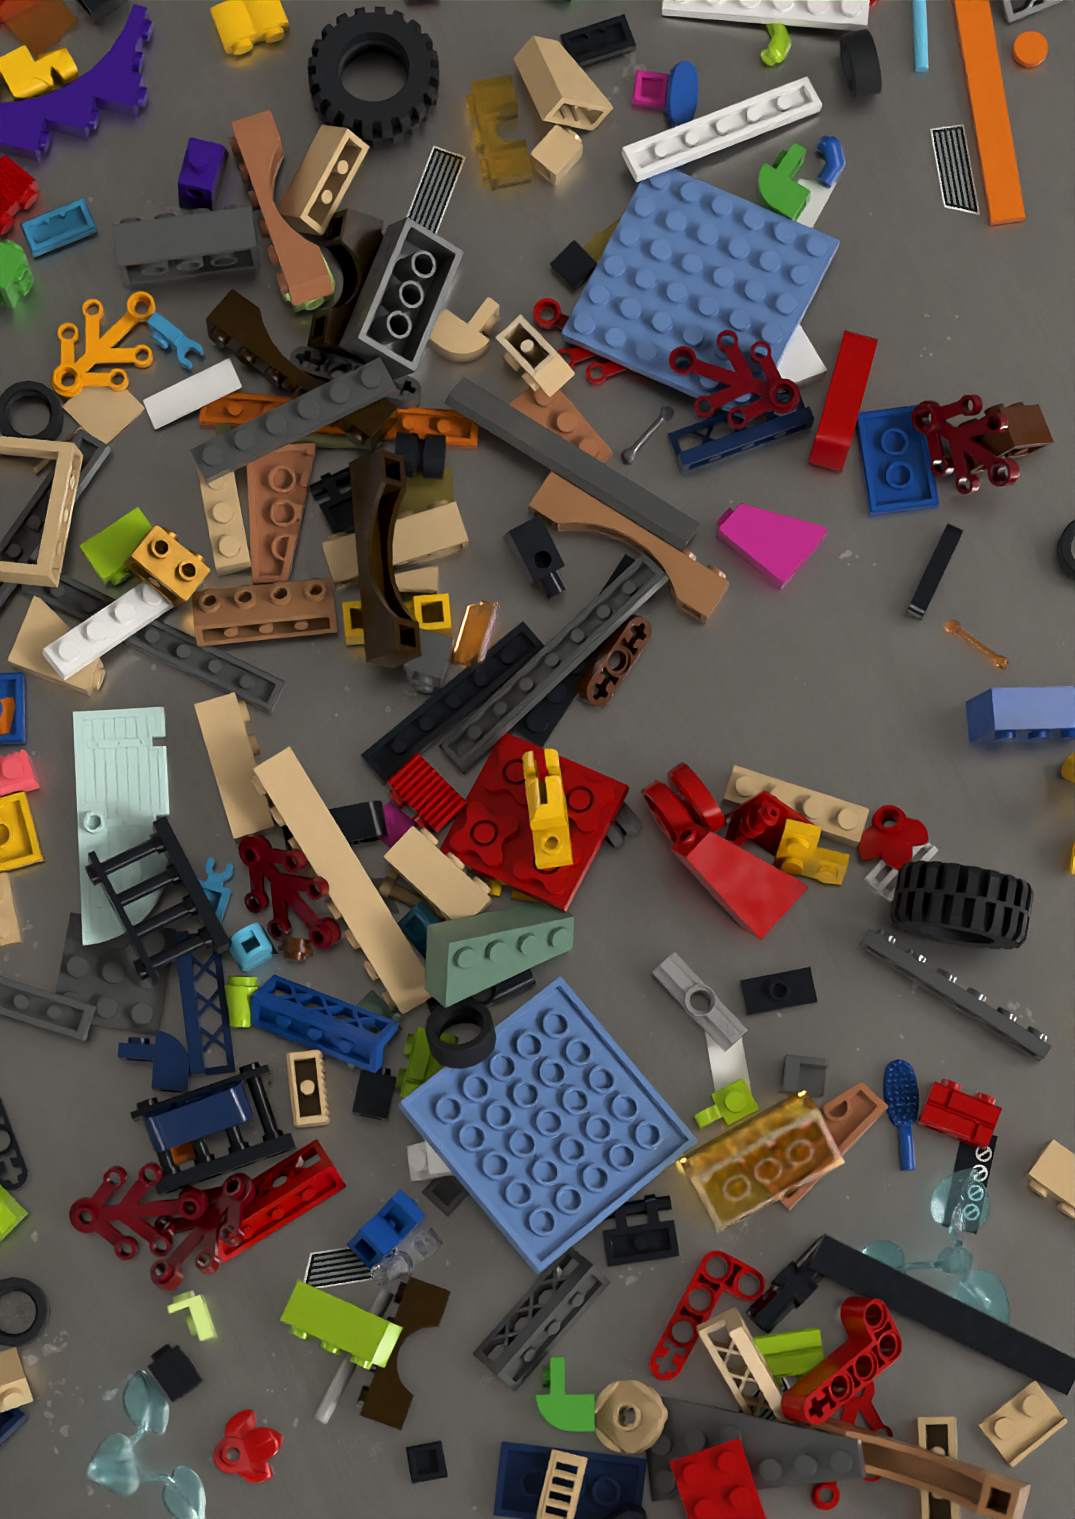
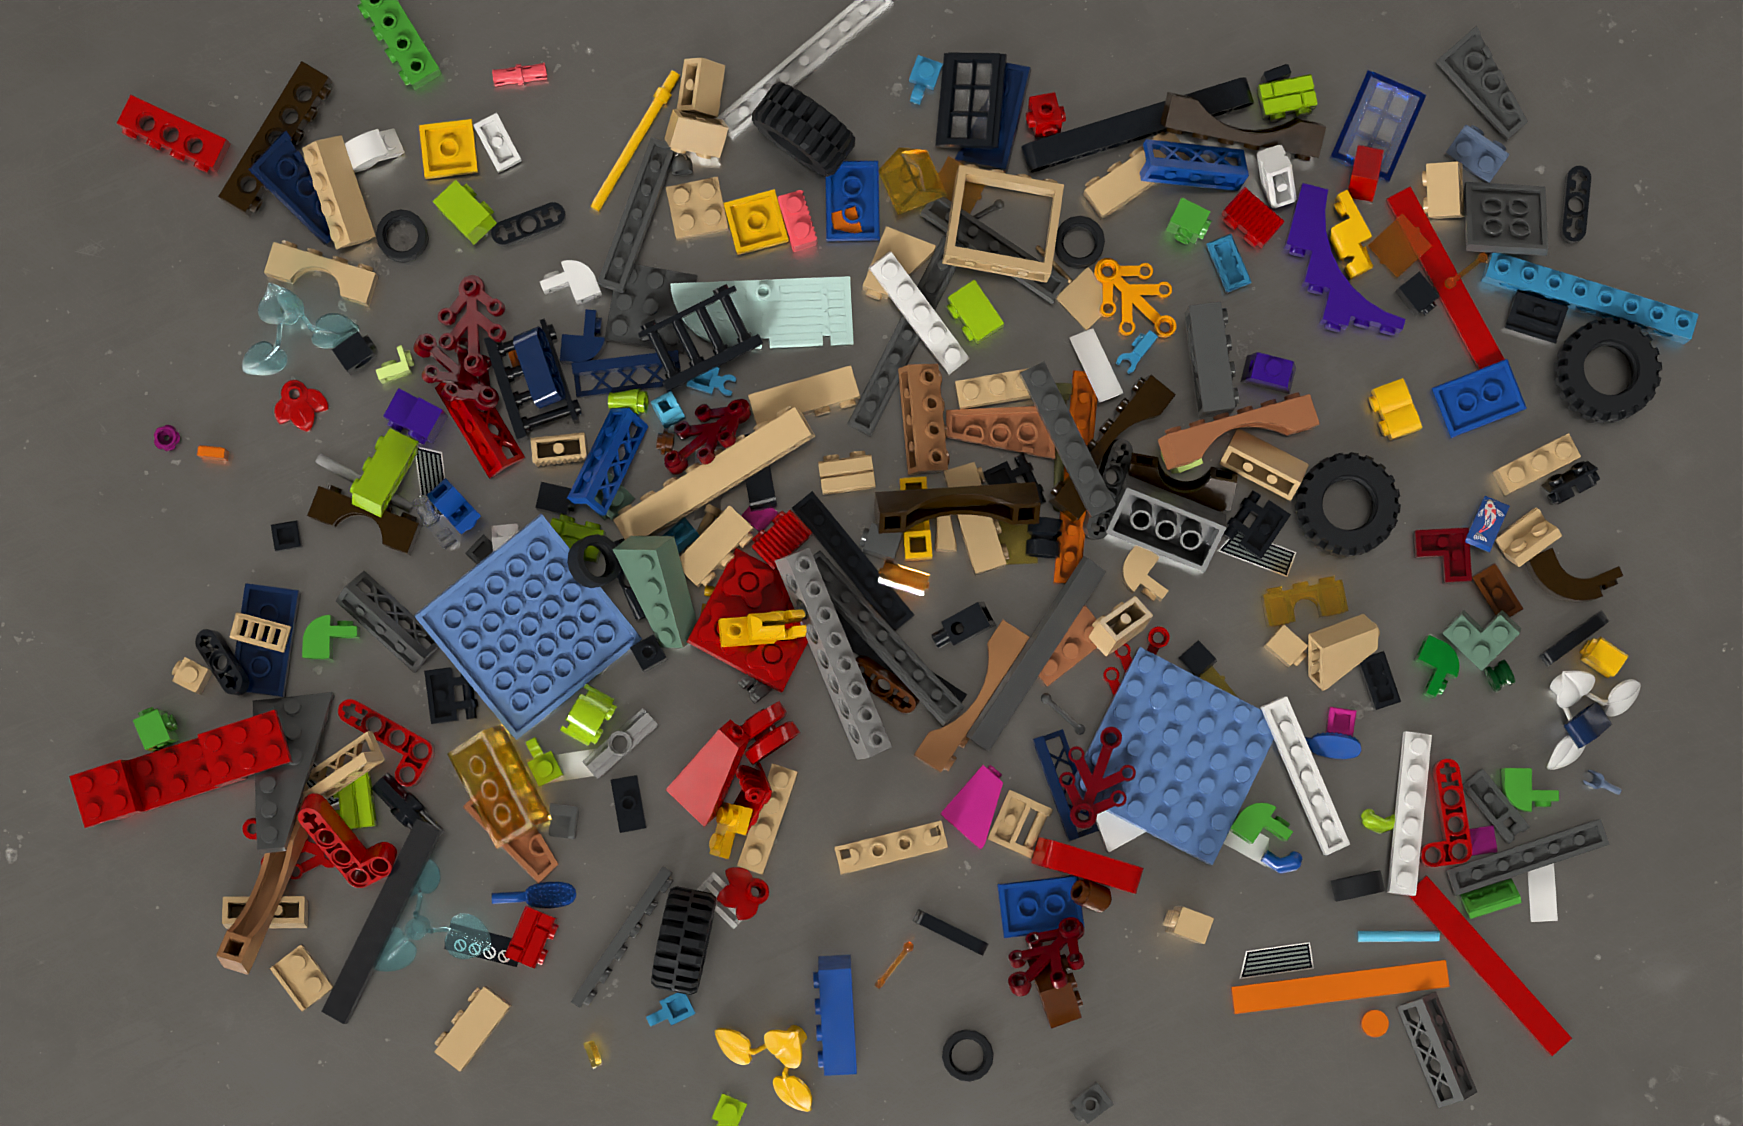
camera: 95 degrees right, 5 degrees up
brick [123,524,211,608] -> none
tan plate [594,1380,668,1455] -> none
none -> tan arch [264,240,379,307]
none -> dark purple brick [383,388,448,445]
none -> white brick [539,260,603,305]
none -> lime brick [560,683,617,746]
none -> black brick [630,634,668,673]
none -> dark azure plate [646,992,695,1027]
none -> light grey brick [775,547,892,760]
none -> tan brick [818,451,876,496]
none -> tan window [834,821,948,875]
none -> tan plate [987,790,1053,859]
none -> reddish brown brick [1071,879,1112,913]
none -> tan brick [1163,906,1214,944]
none -> black plate [1223,490,1291,560]

